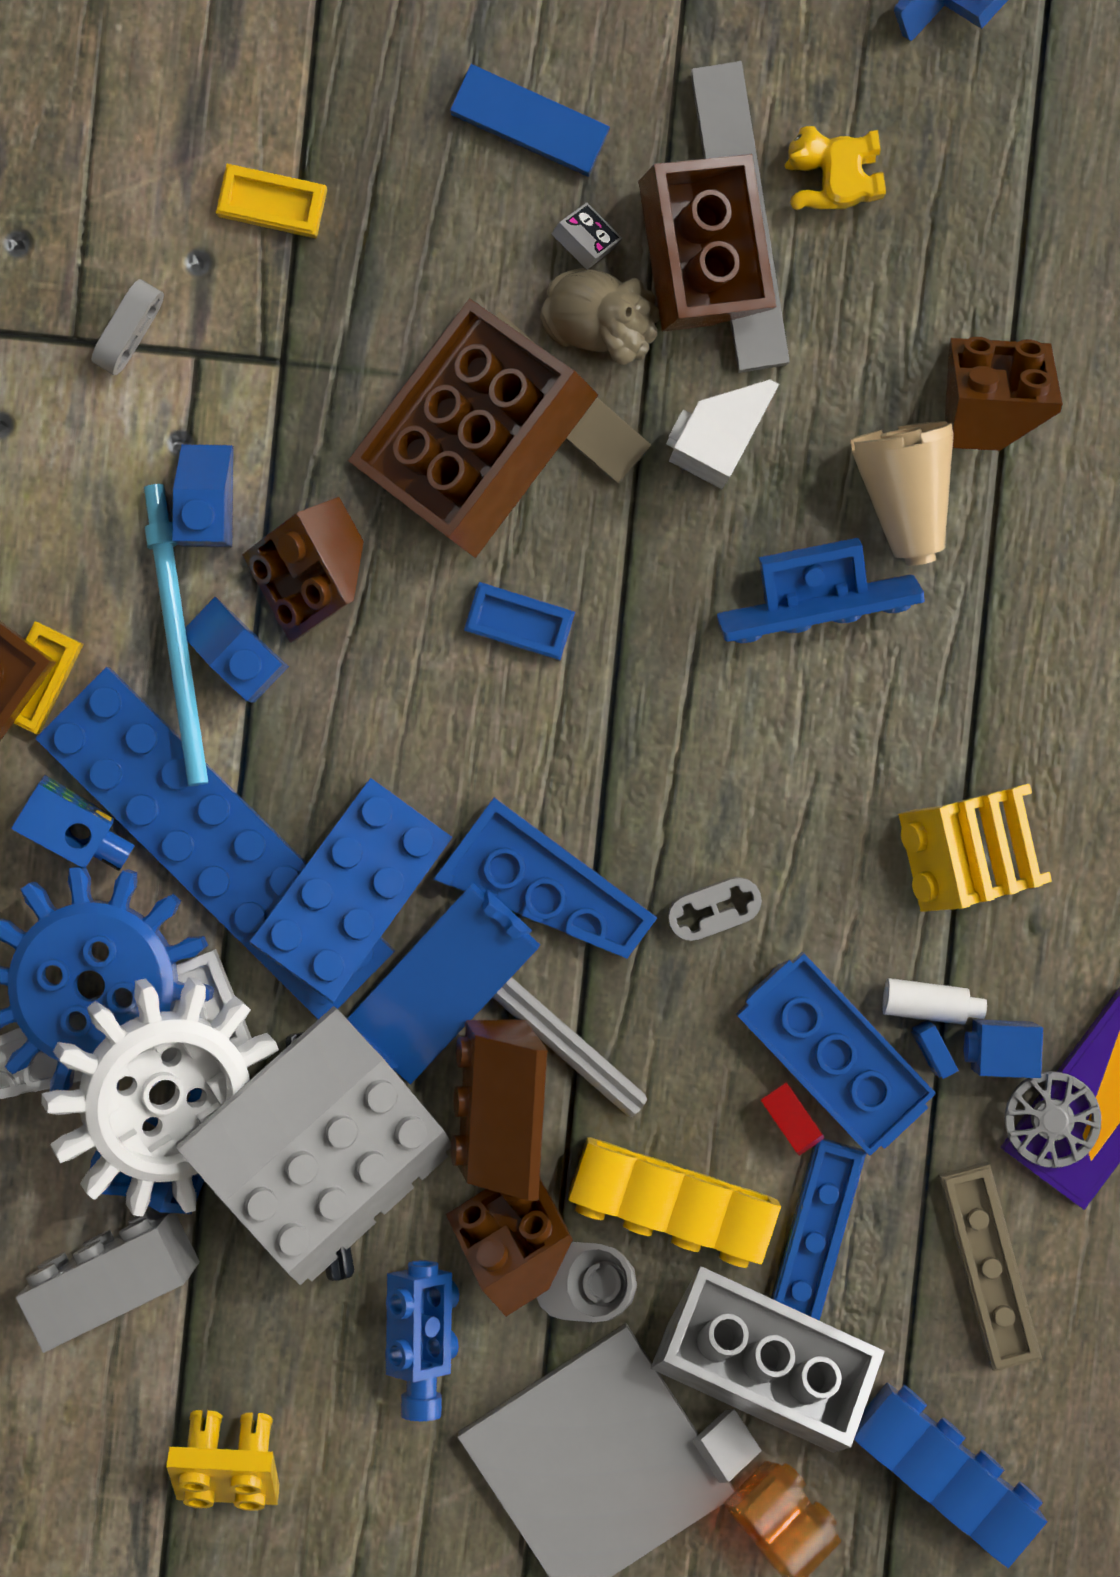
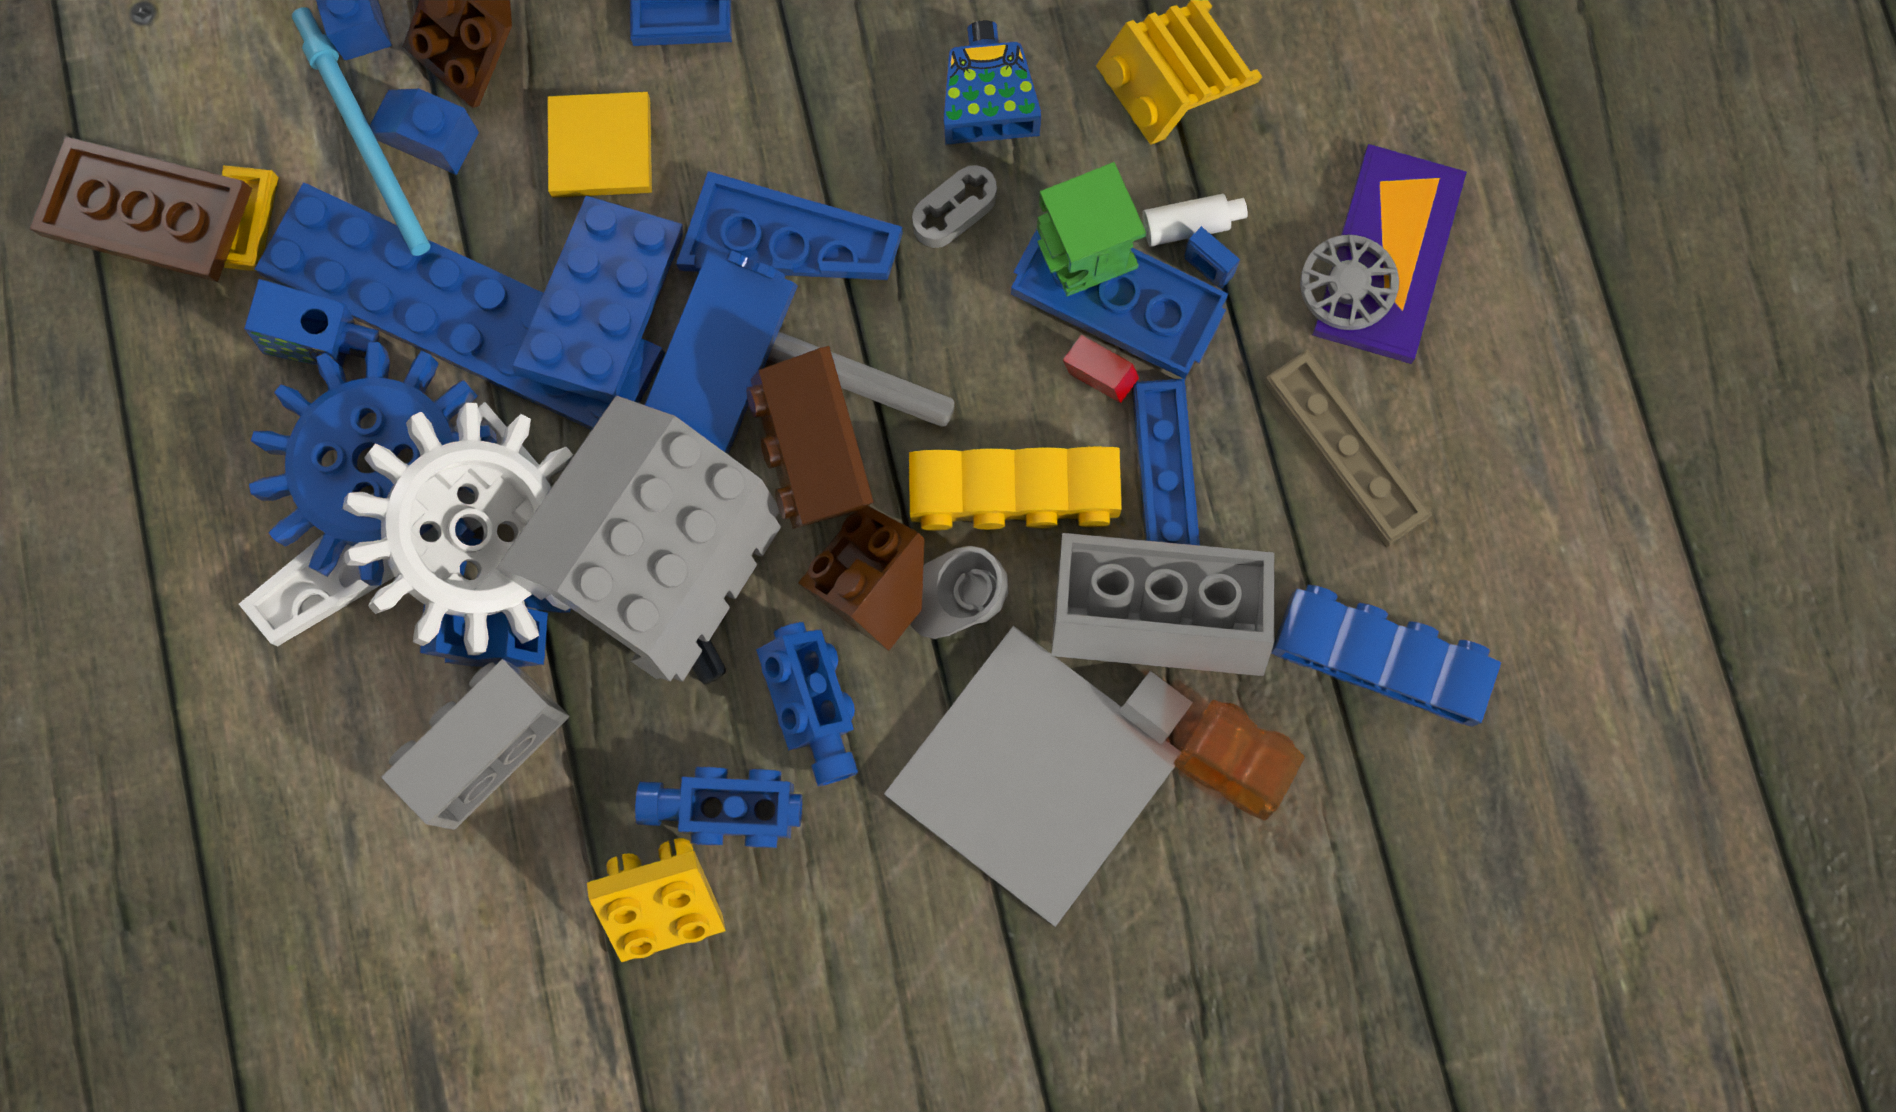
camera: 15 degrees left, 10 degrees down
blue brick [963,1019,1043,1078] -> none
none -> yellow tile [548,92,652,198]
none -> blue brick [635,767,802,848]
none -> blue torso [944,20,1041,145]
none -> bright green piece [1037,162,1146,297]

